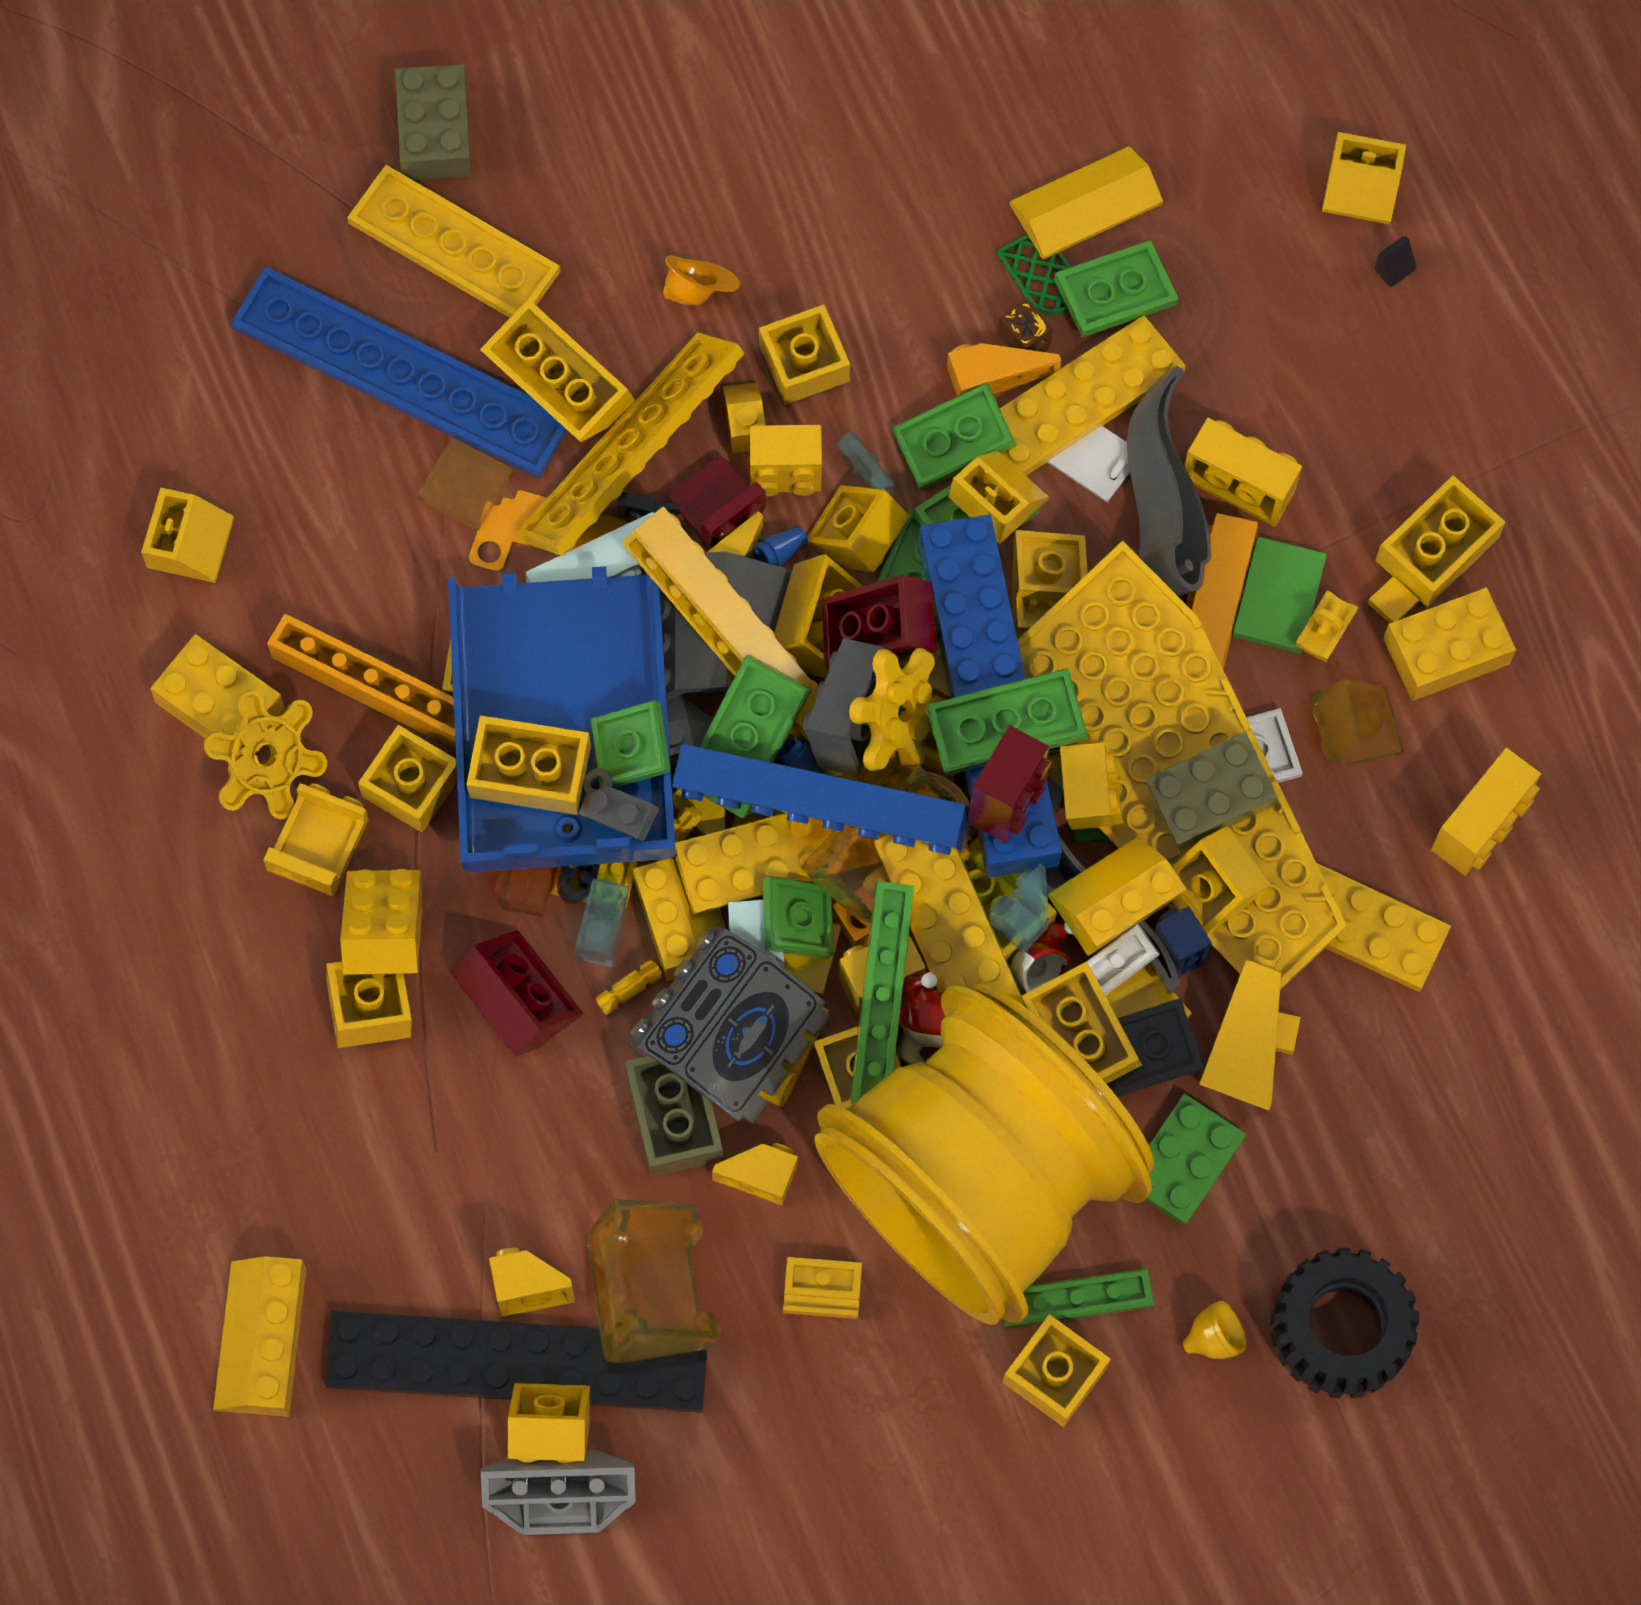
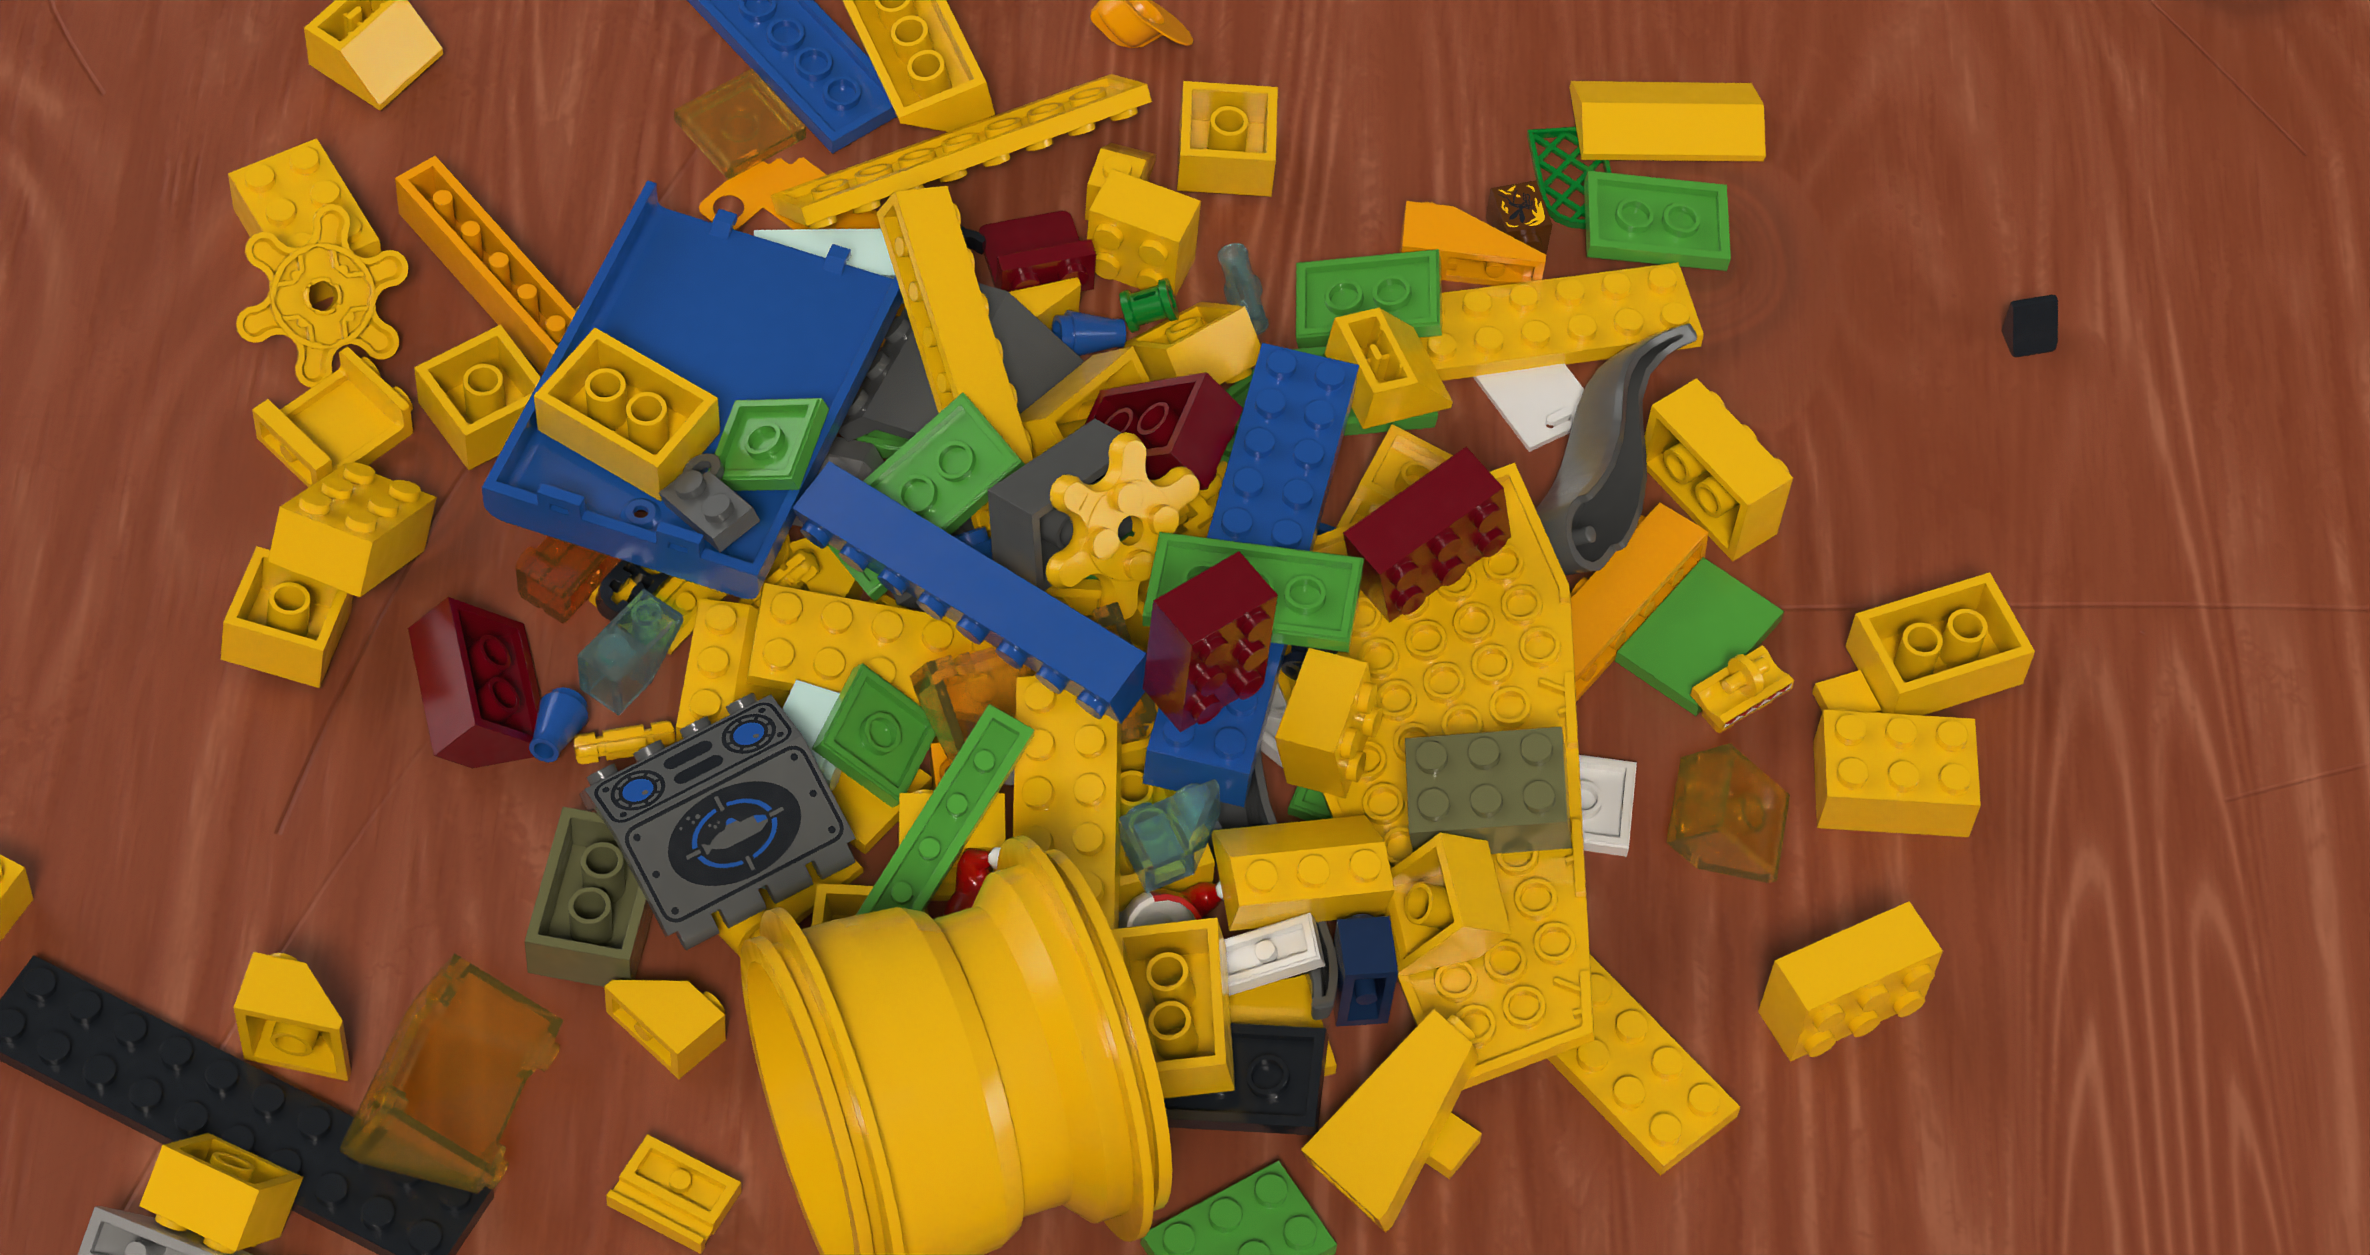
camera: 20 degrees right, 15 degrees down
yellow slope [1322,132,1406,225] -> none
none -> blue cone [529,687,588,762]
none -> green bush [1119,278,1179,333]
none -> dark red brick [1343,446,1511,623]

